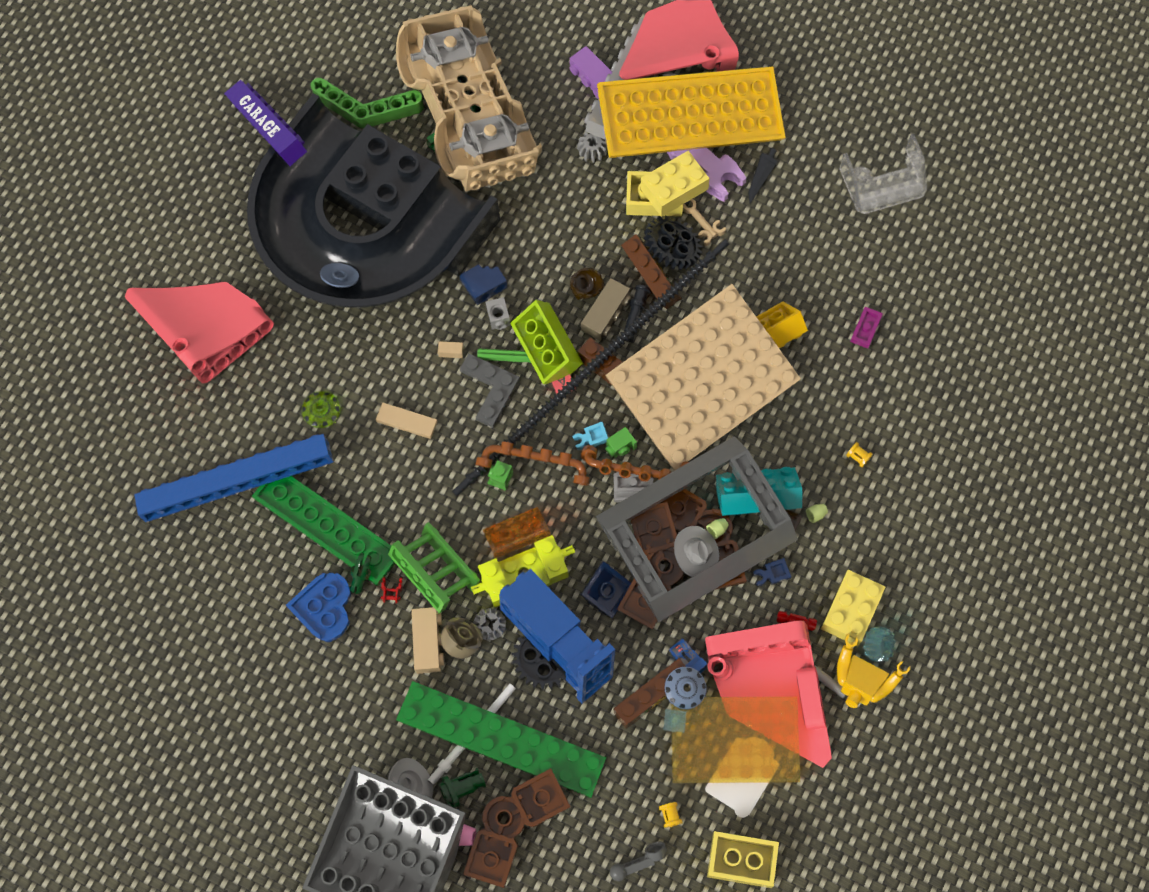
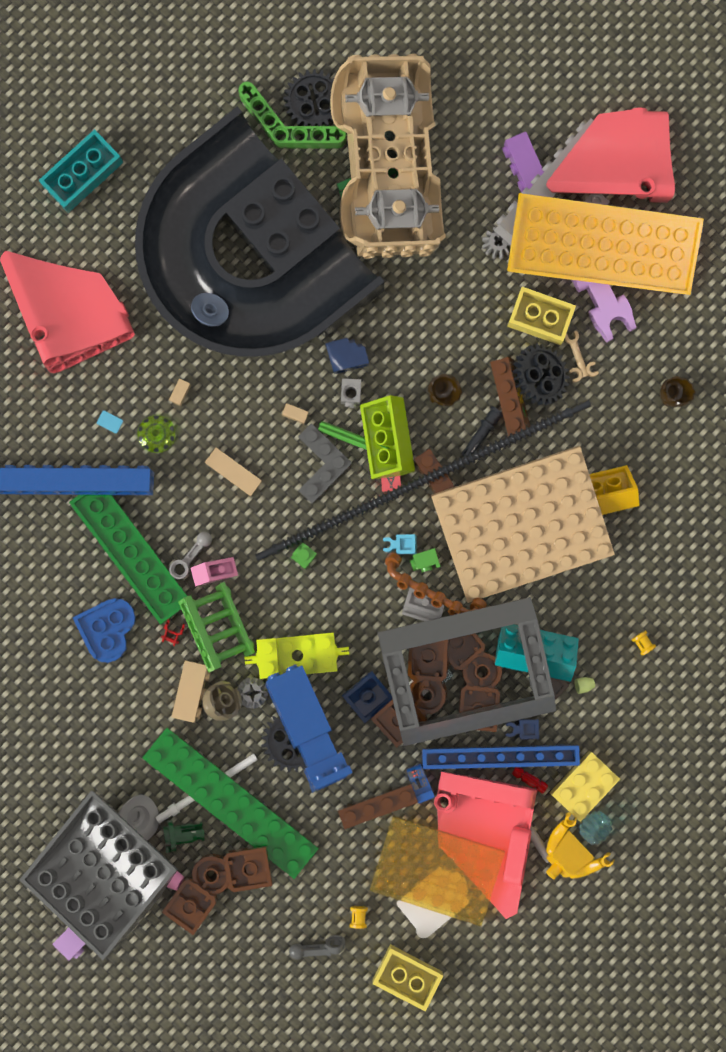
camera: 15 degrees right, 15 degrees up
dark purple brick [224,80,307,166] -> none
dark green arm [350,553,372,594] -> none
dark orange bar [476,442,590,486] -> none
clear orange plate [483,507,551,559] -> none
dark tan brick [581,278,631,341] -> none
light yellow brick [640,150,710,217] -> none
clear light blue plate [663,709,687,733] -> none
sand blue dish [665,667,706,709] -> none
light grey hat [674,526,719,577] -> none
yellowish green hose [706,518,729,539] -> none
black bar [748,148,778,204] -> none
magenta plate [850,307,883,349] -> none
none -> teal brick [39,129,123,213]
none -> medium azure sticker [97,411,123,433]
none -> tan piece [169,379,191,406]
none -> light grey piece [169,532,212,579]
none -> bright pink slope [191,557,238,586]
none -> black gear [283,69,334,126]
none -> blue brick [422,745,580,769]
none -> dark brown hair [660,376,696,408]

